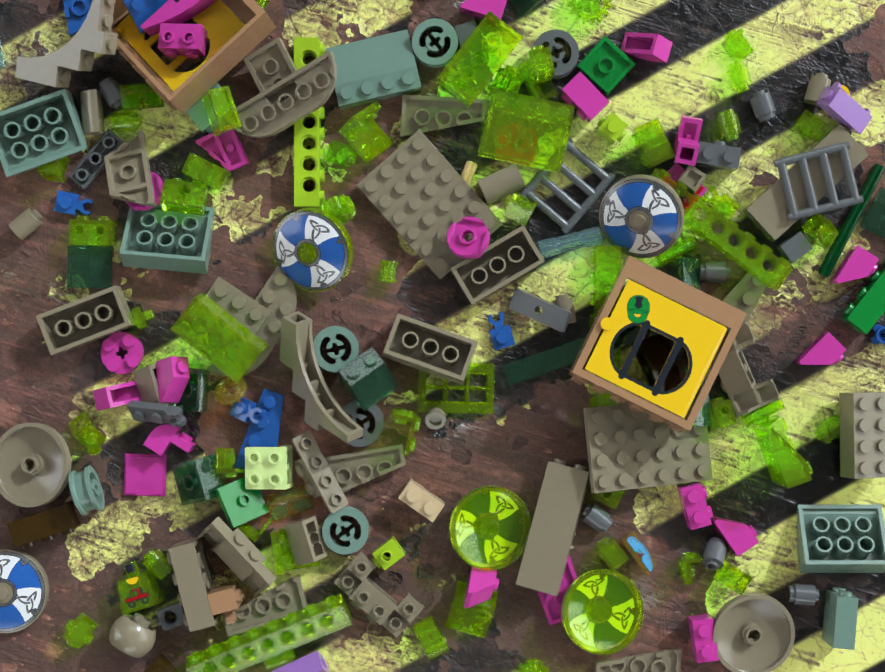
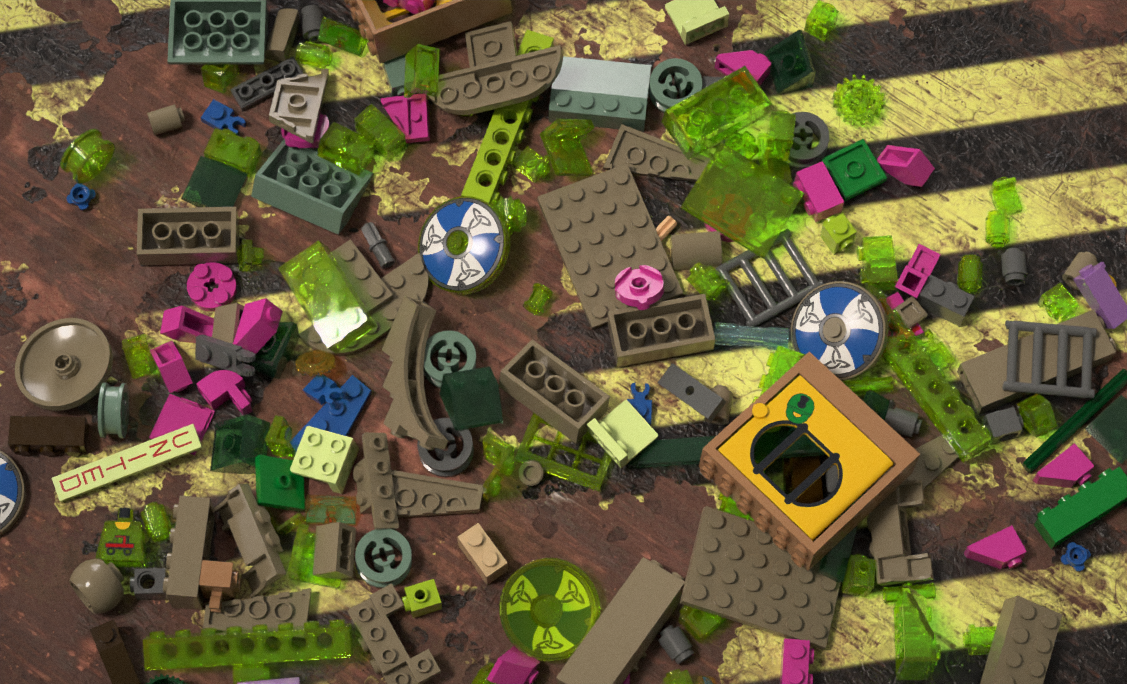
camera: 15 degrees right, 20 degrees down
clear neon green brick [62,612,99,649] -> none
none -> yellowish green tile [52,424,203,502]
none -> dark pink slope [150,341,193,393]
none -> dark grey axle [361,222,395,269]
none -> yellowish green bracket [587,400,658,468]

